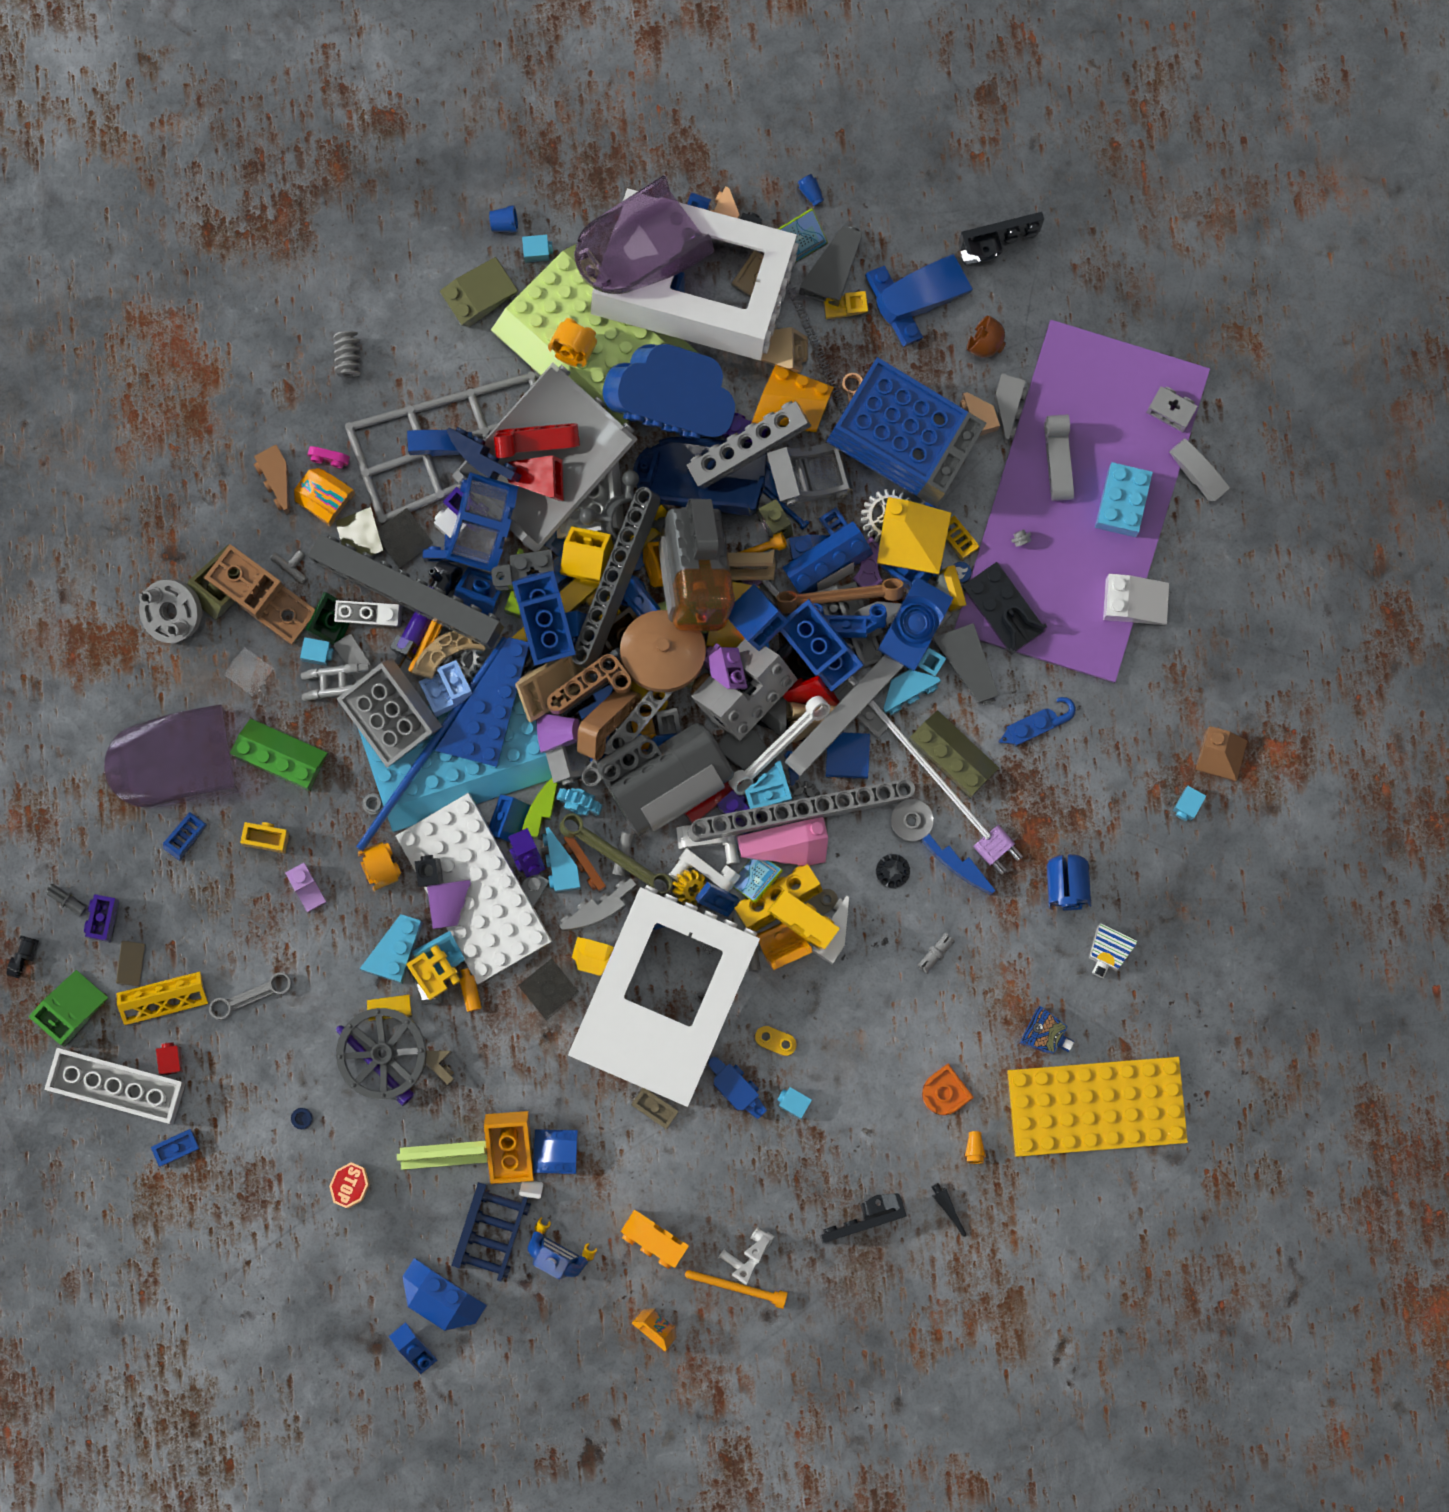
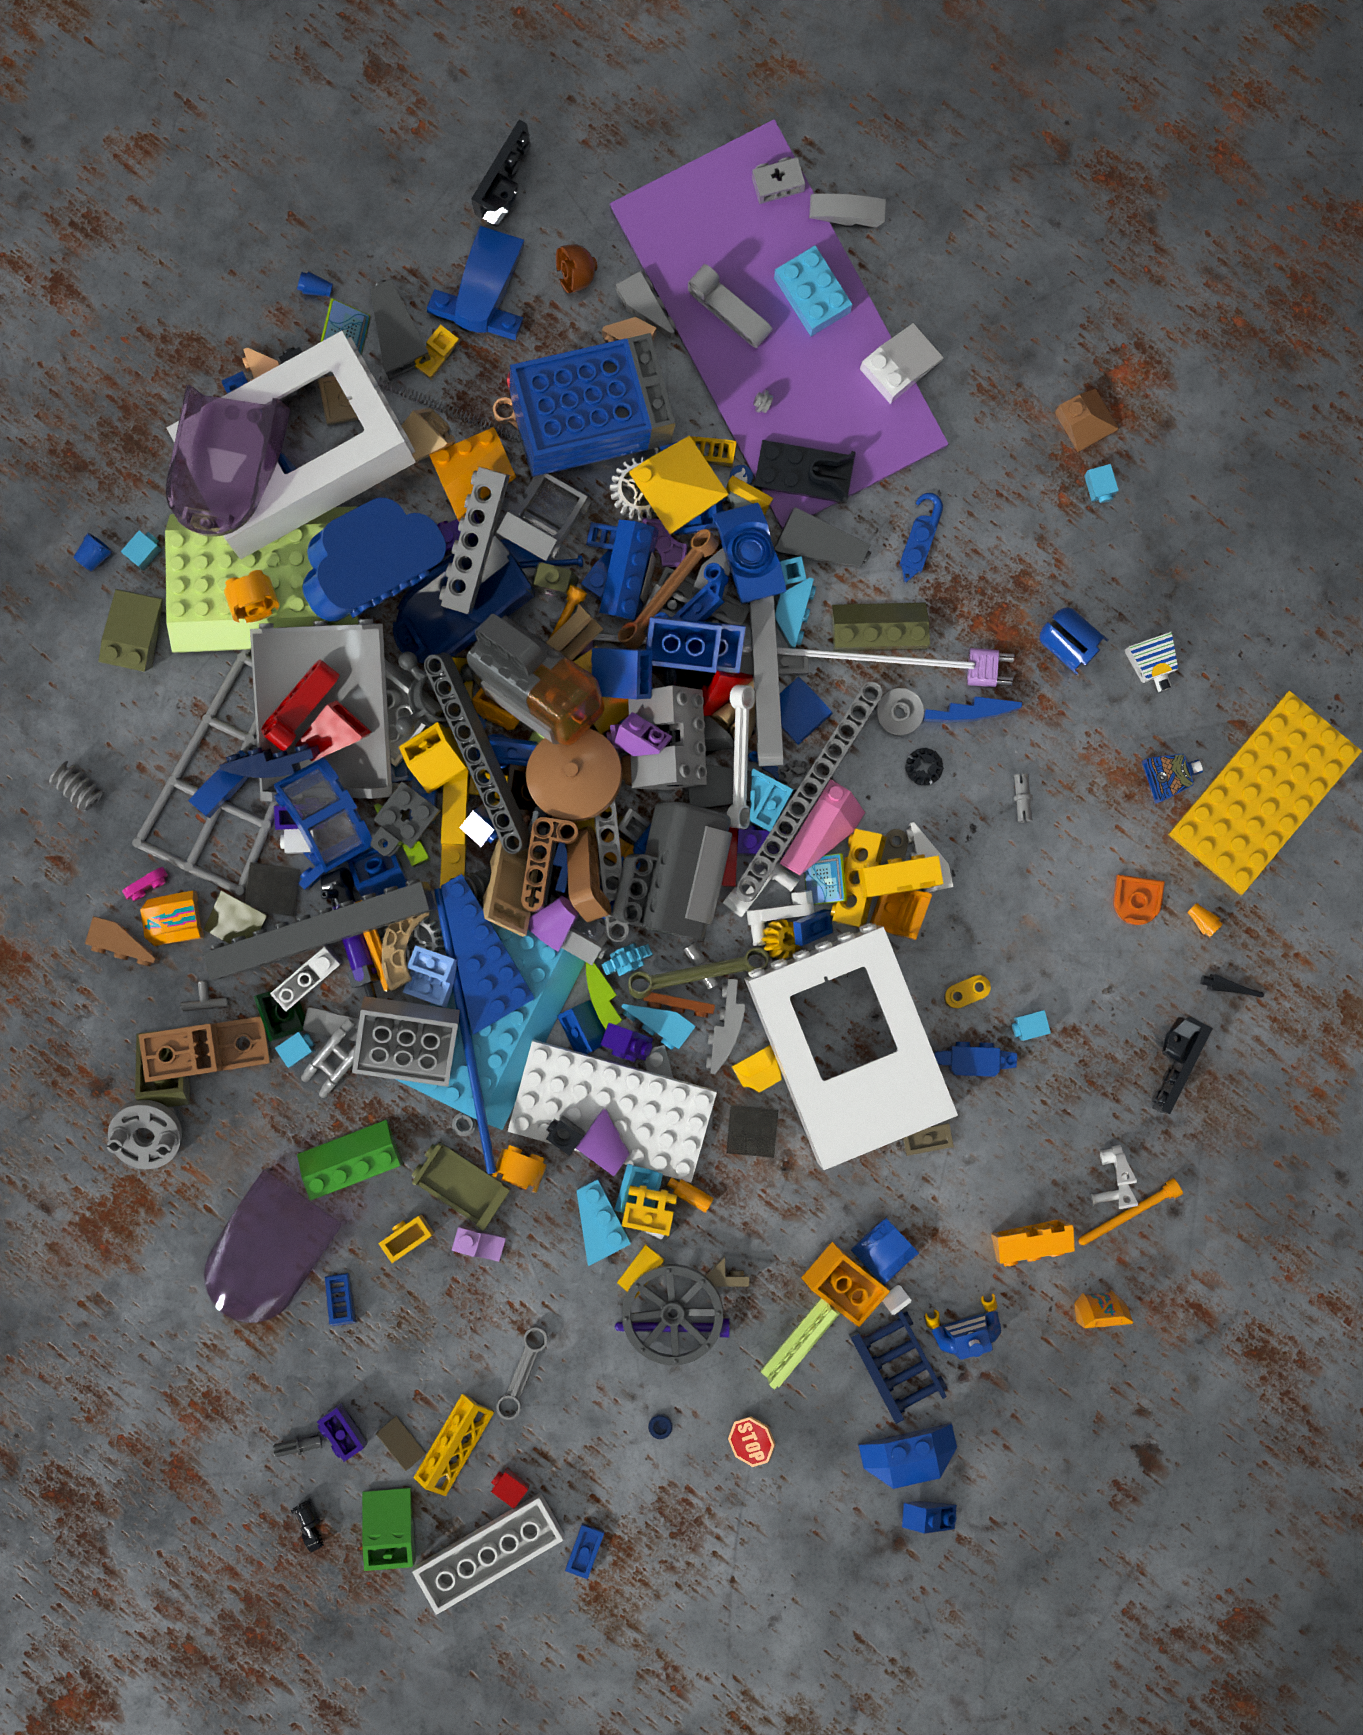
camera: 45 degrees left, 5 degrees up
clear piece [223,647,274,697] -> none
blue slope [512,571,576,666] -> none
none -> olive panel [411,1142,511,1231]

